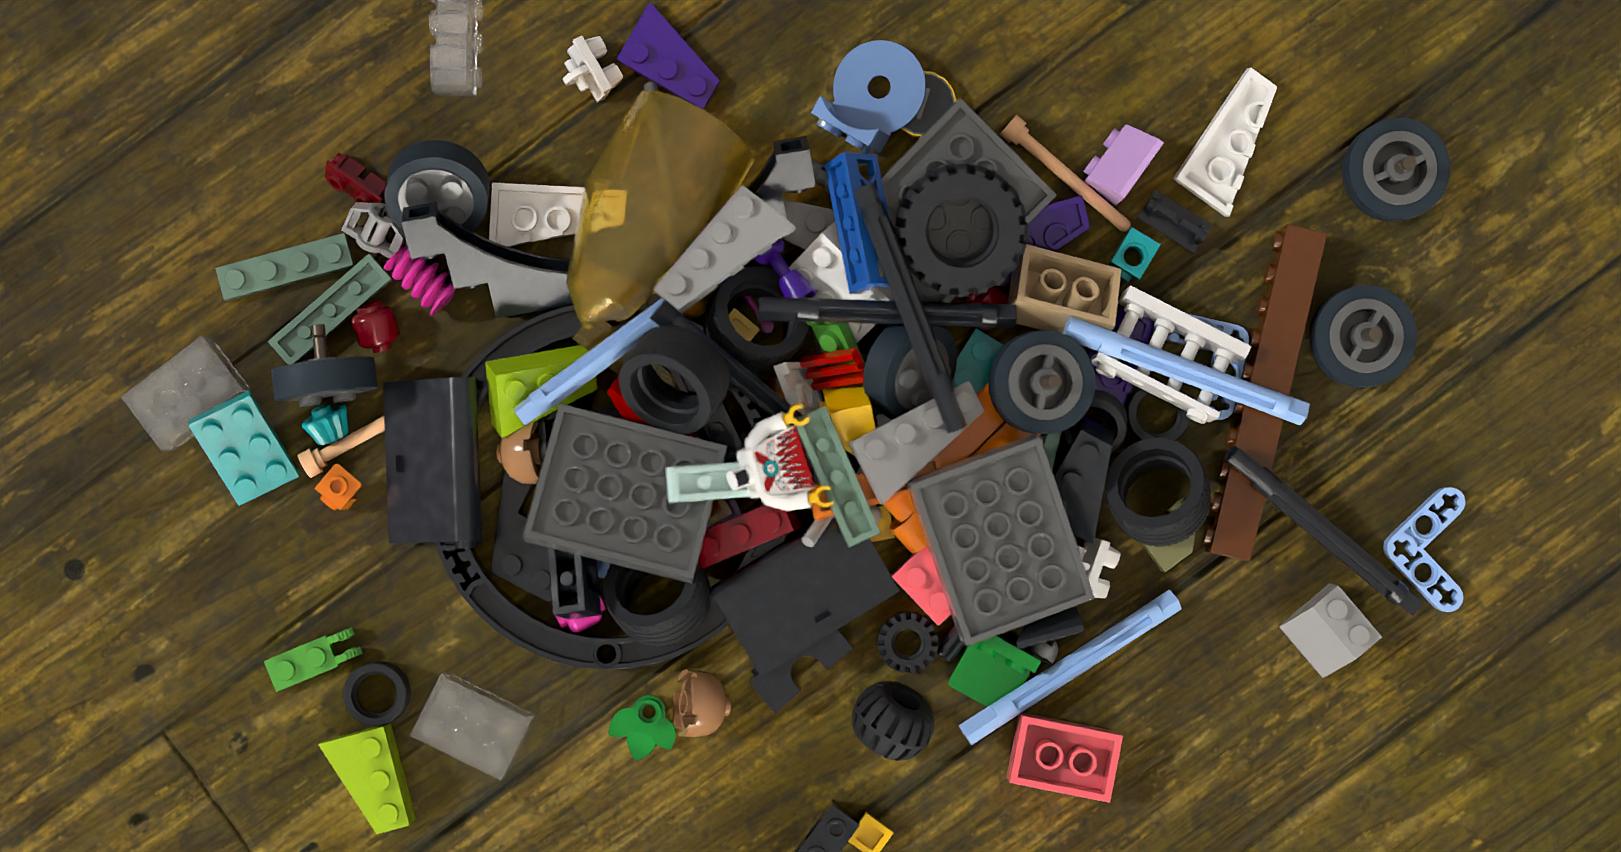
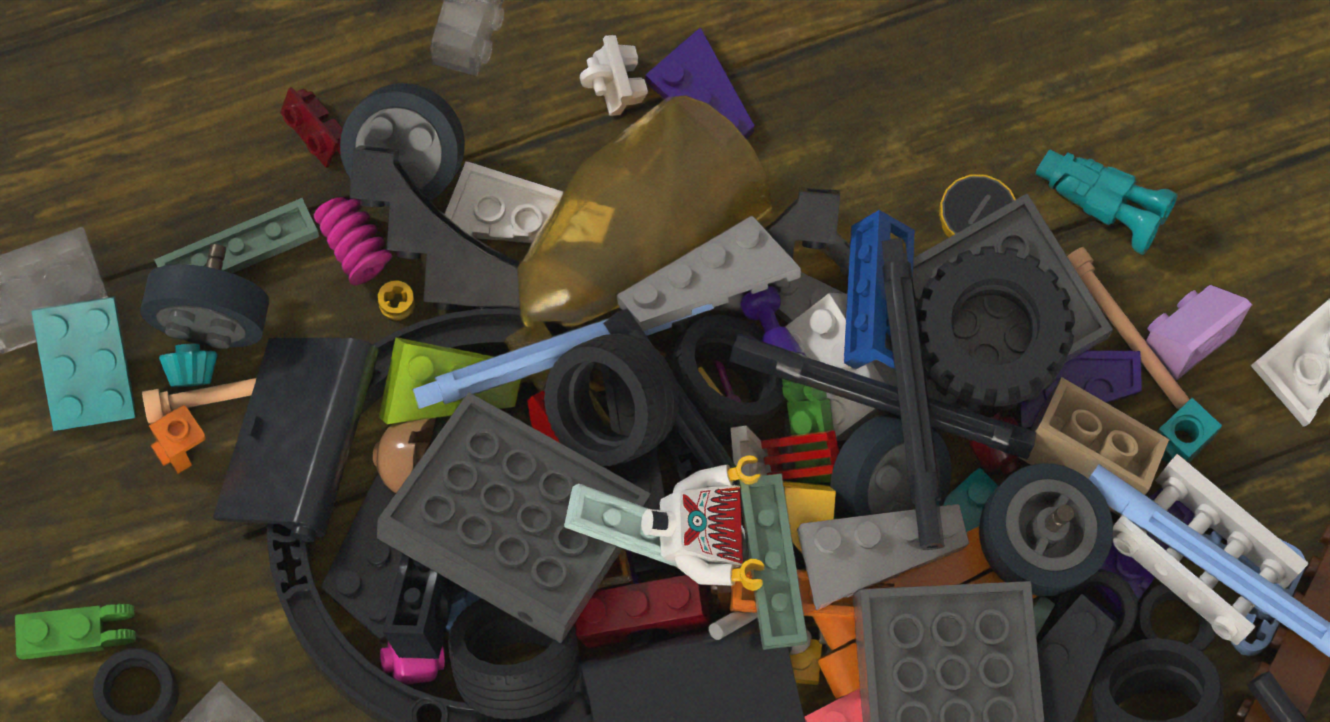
camera: 10 degrees right, 20 degrees down
sand green plate [215,233,355,301] -> none
light grey piece [341,202,406,259] -> none
dark red head [351,301,400,353] -> none
medium blue piece [811,40,926,153] -> none
black hinge [1138,190,1212,253] -> none
none -> yellow bush [378,280,415,321]
none -> teal piece [1035,149,1178,255]

